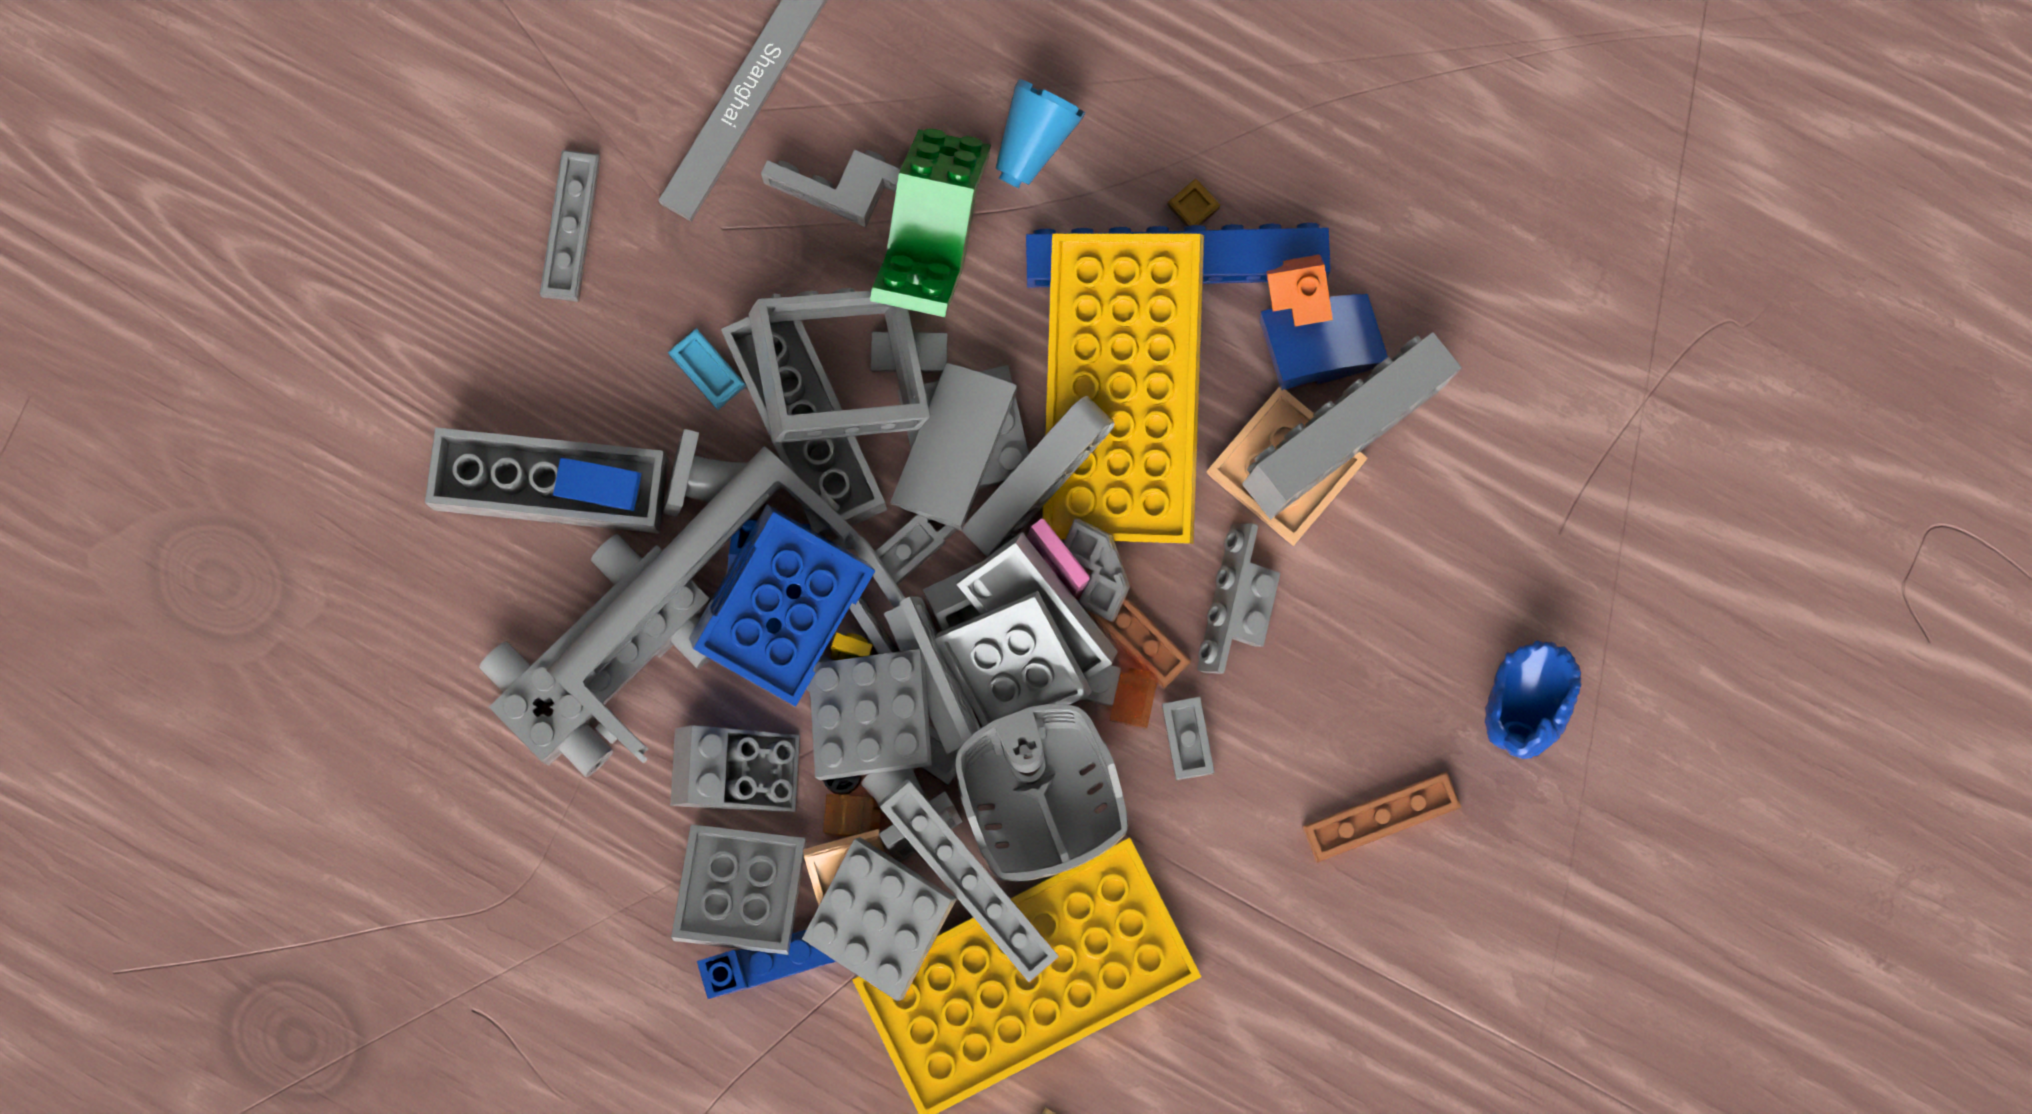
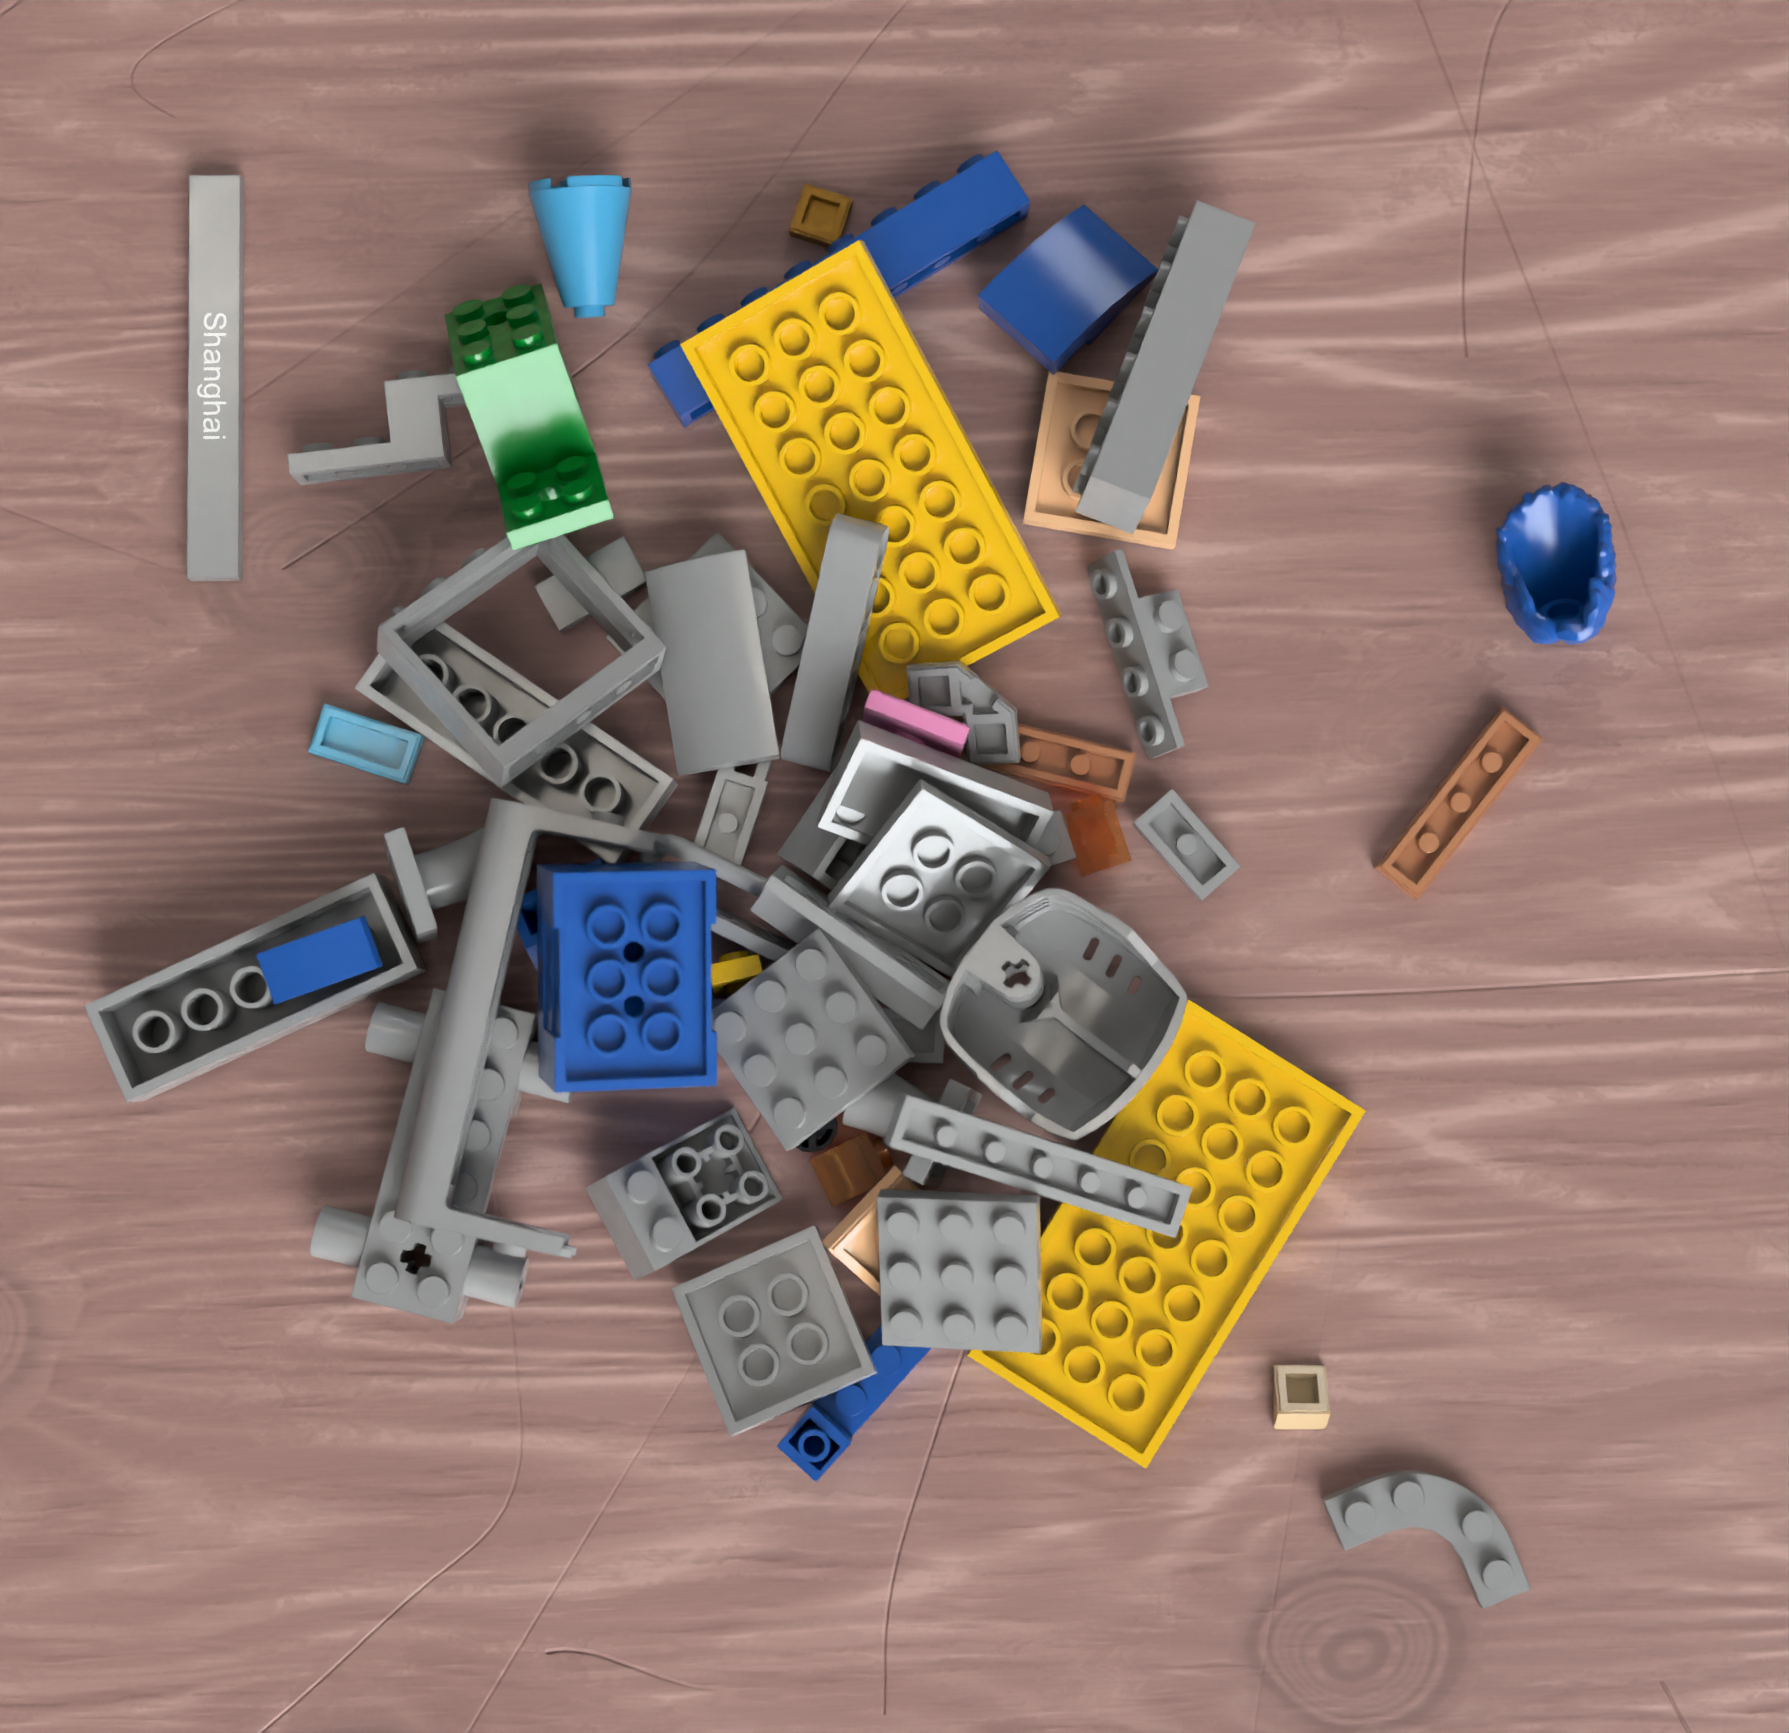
camera: 35 degrees left, 5 degrees up
light grey tile [540,150,601,302] -> none
orange brick [1266,255,1333,326] -> none

